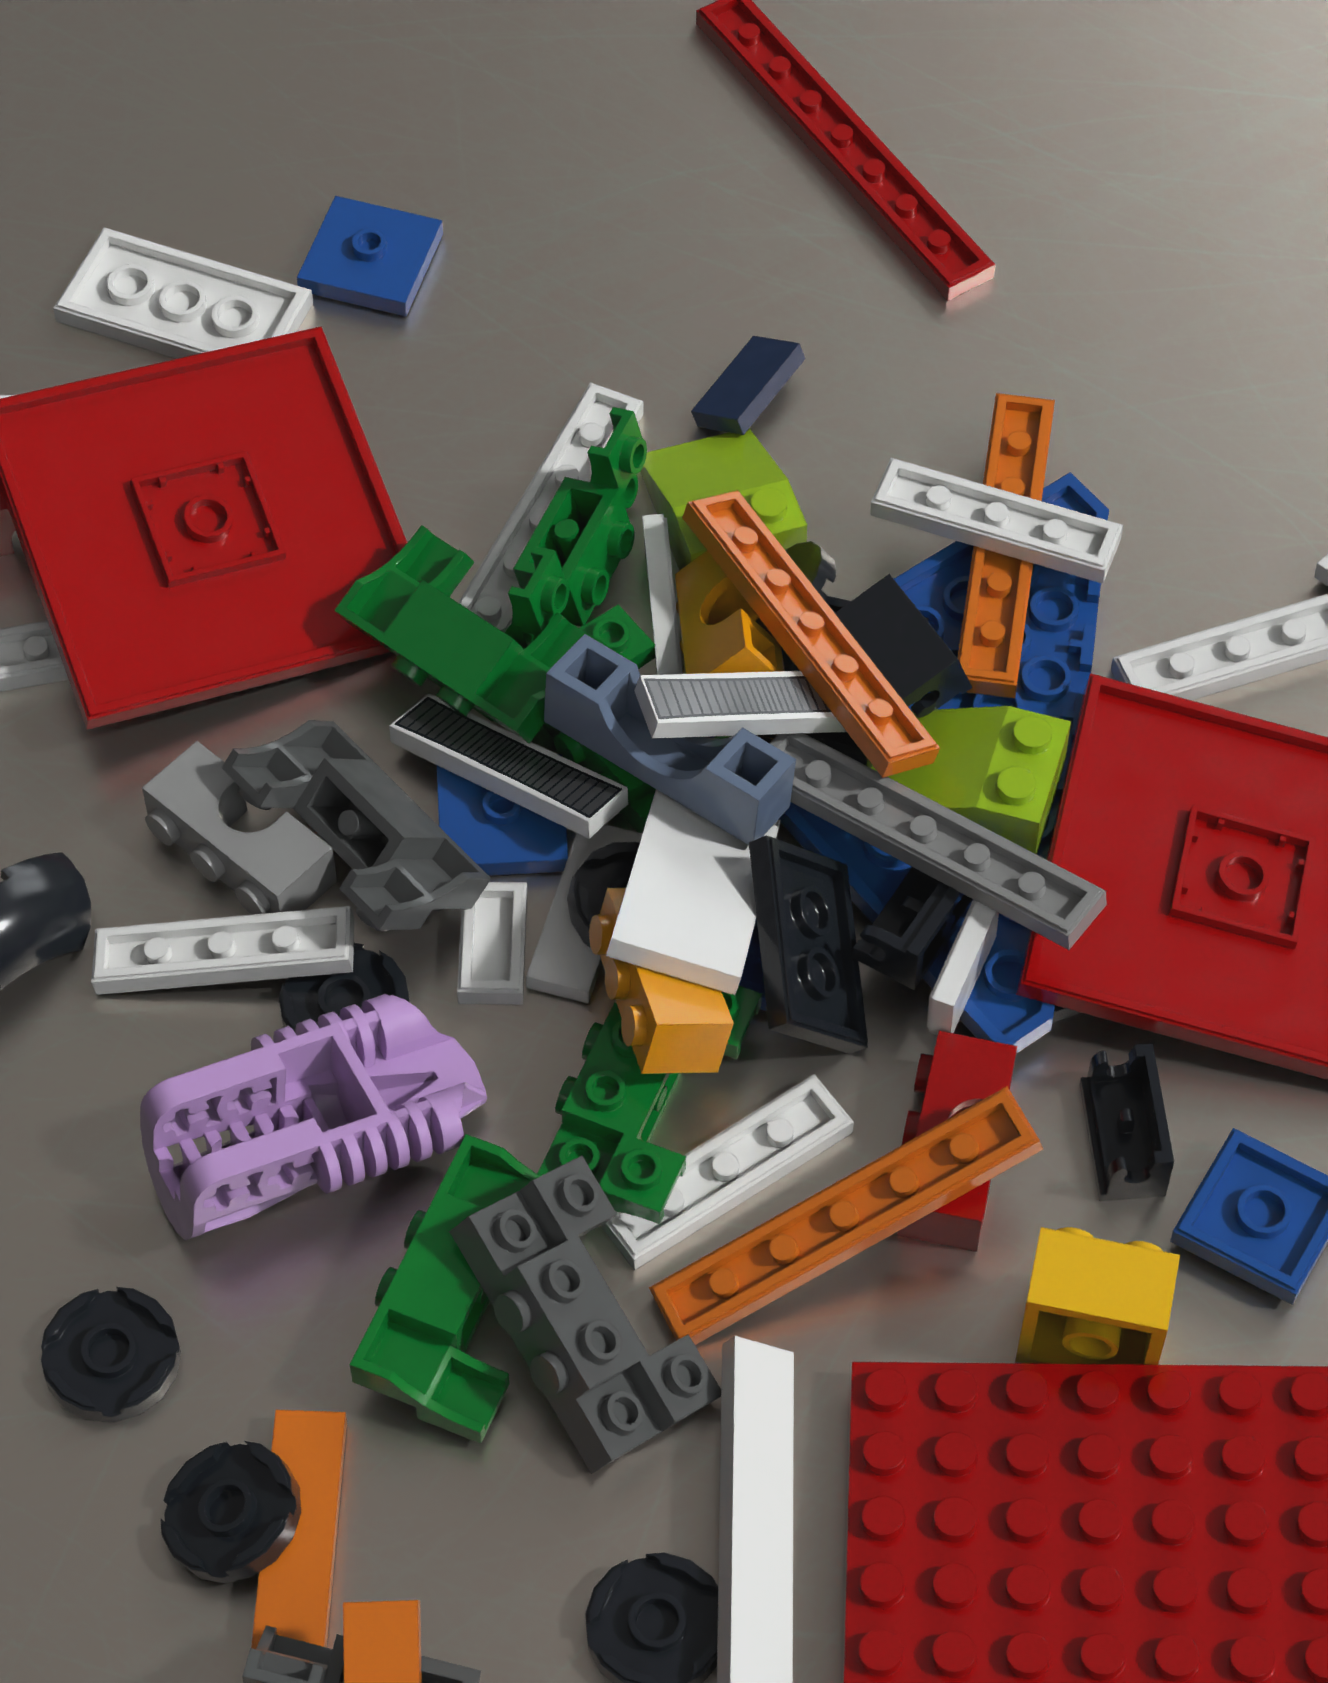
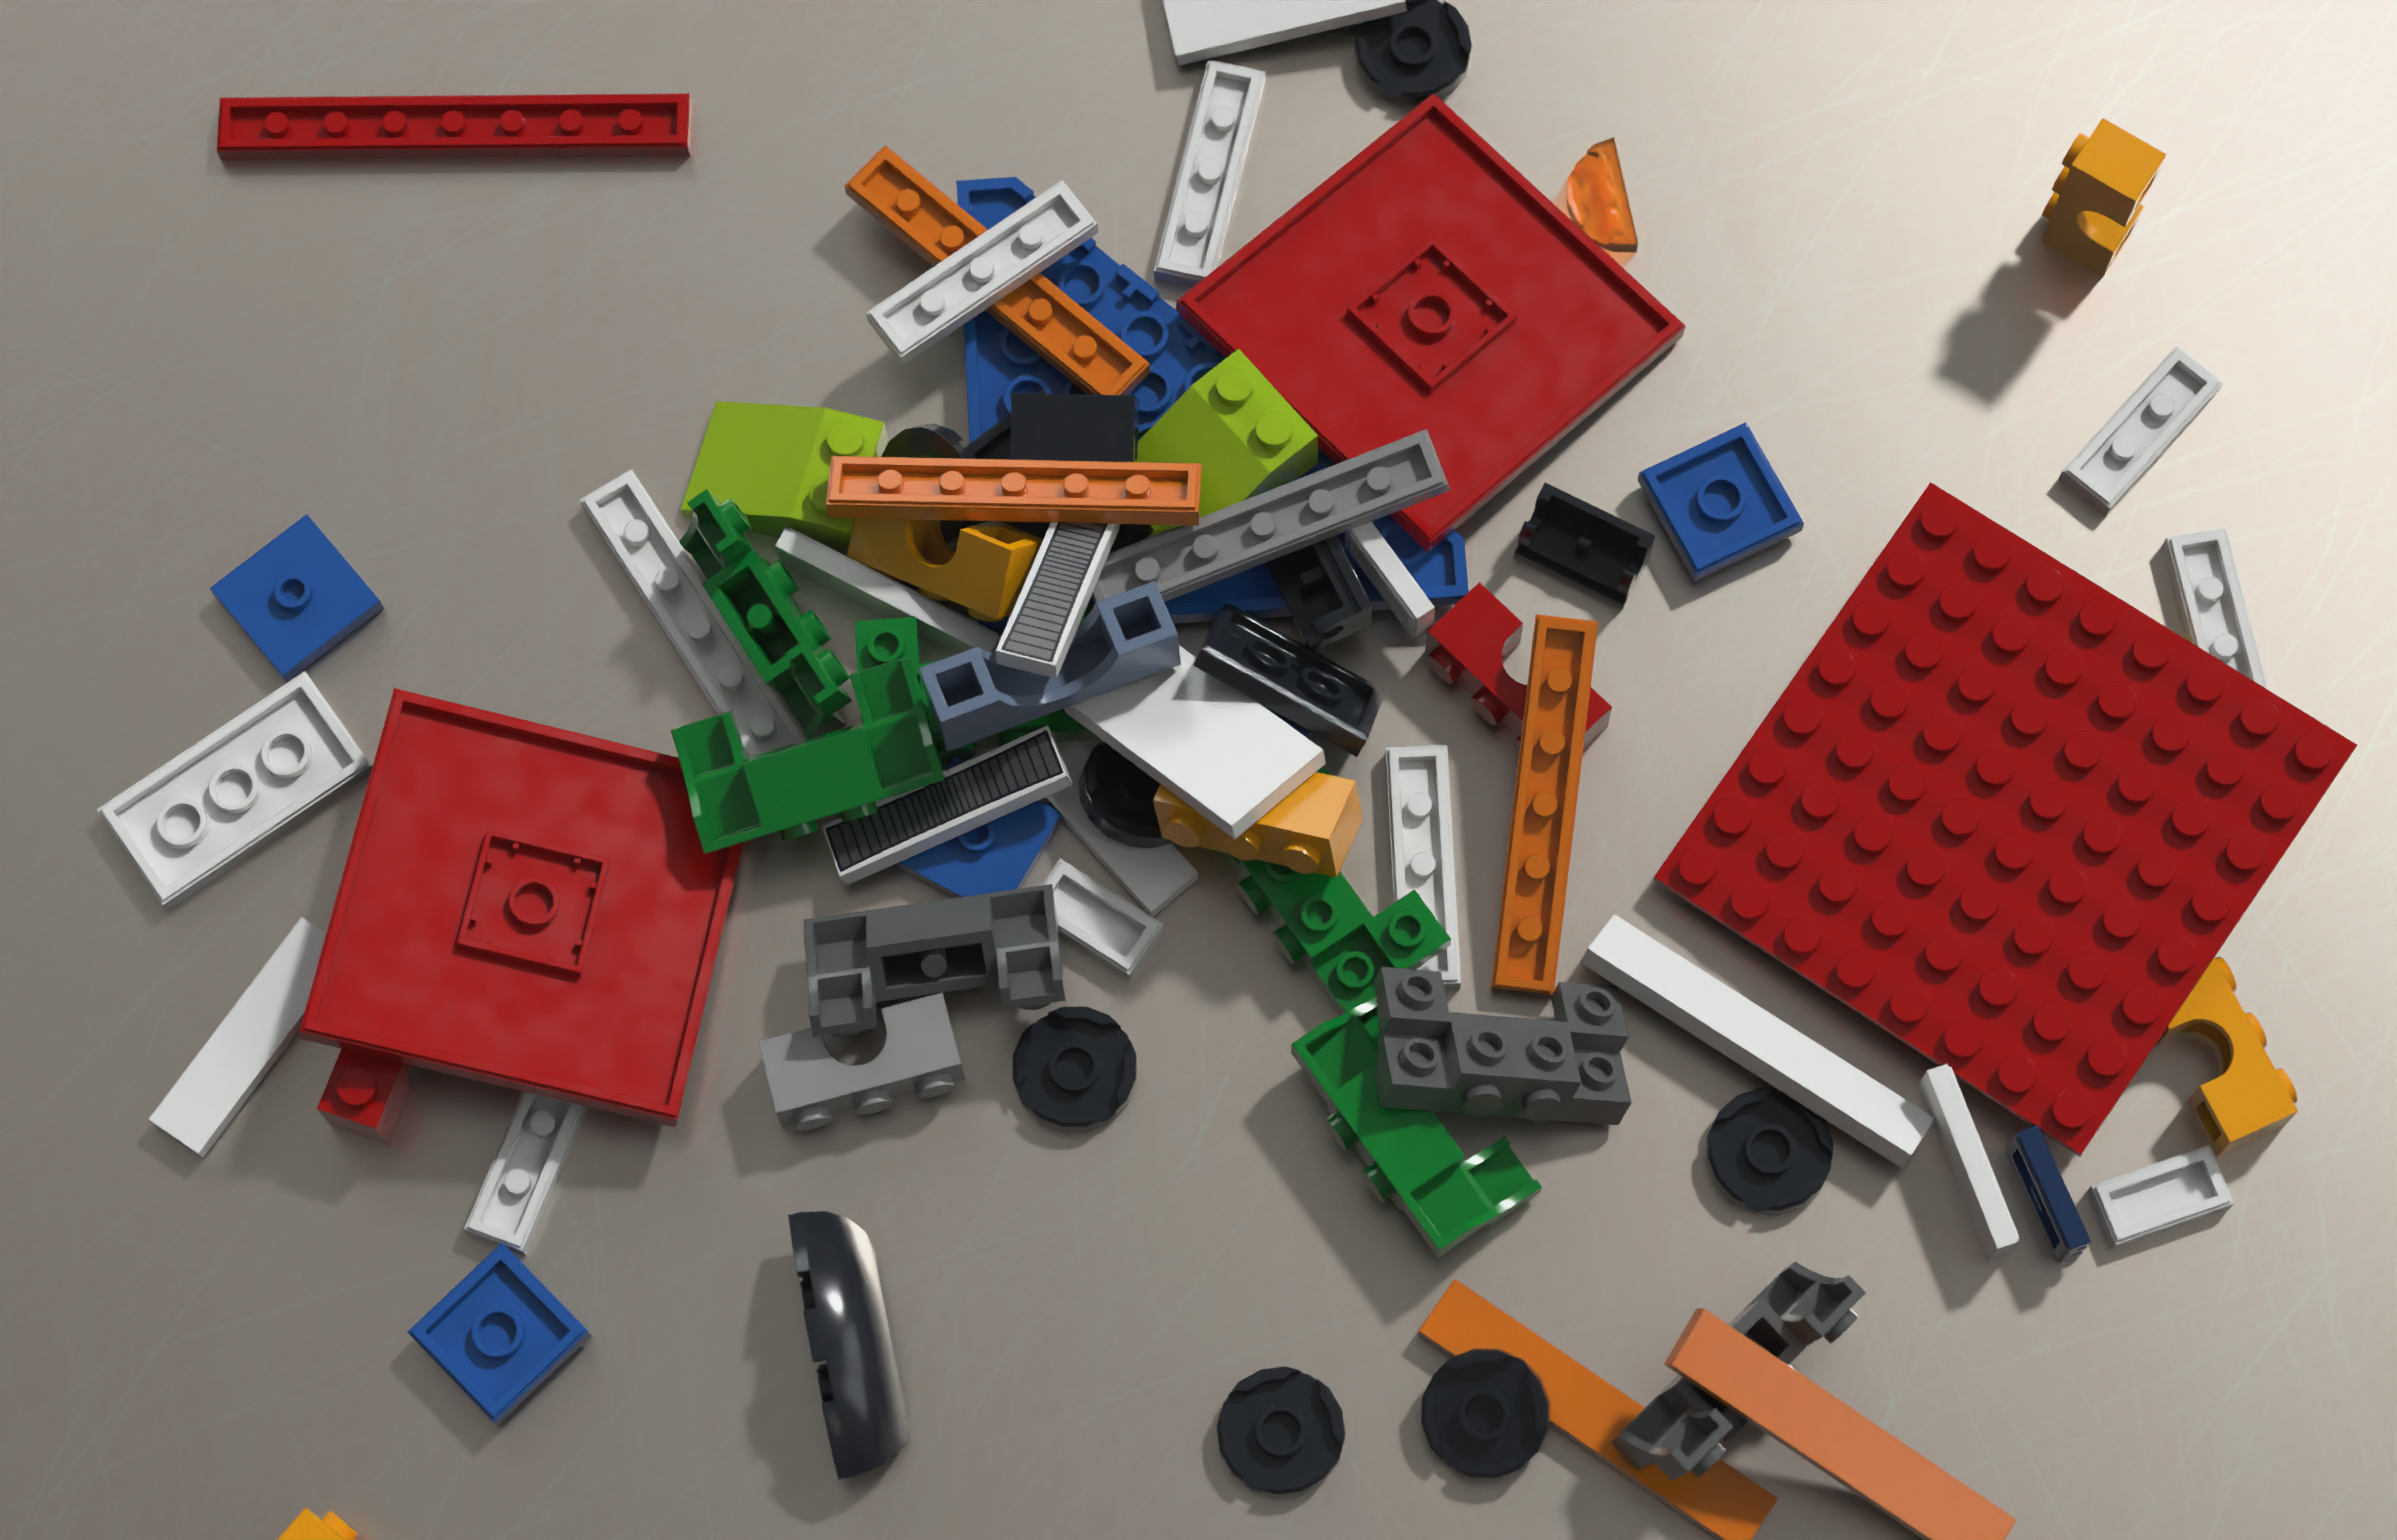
camera: 55 degrees left, 15 degrees up
white tile [91,906,354,995] -> none
lavender connector [140,994,487,1240] -> none
dark blue tile [691,336,806,435] -> none
yellow brick [1015,1227,1180,1365] -> none

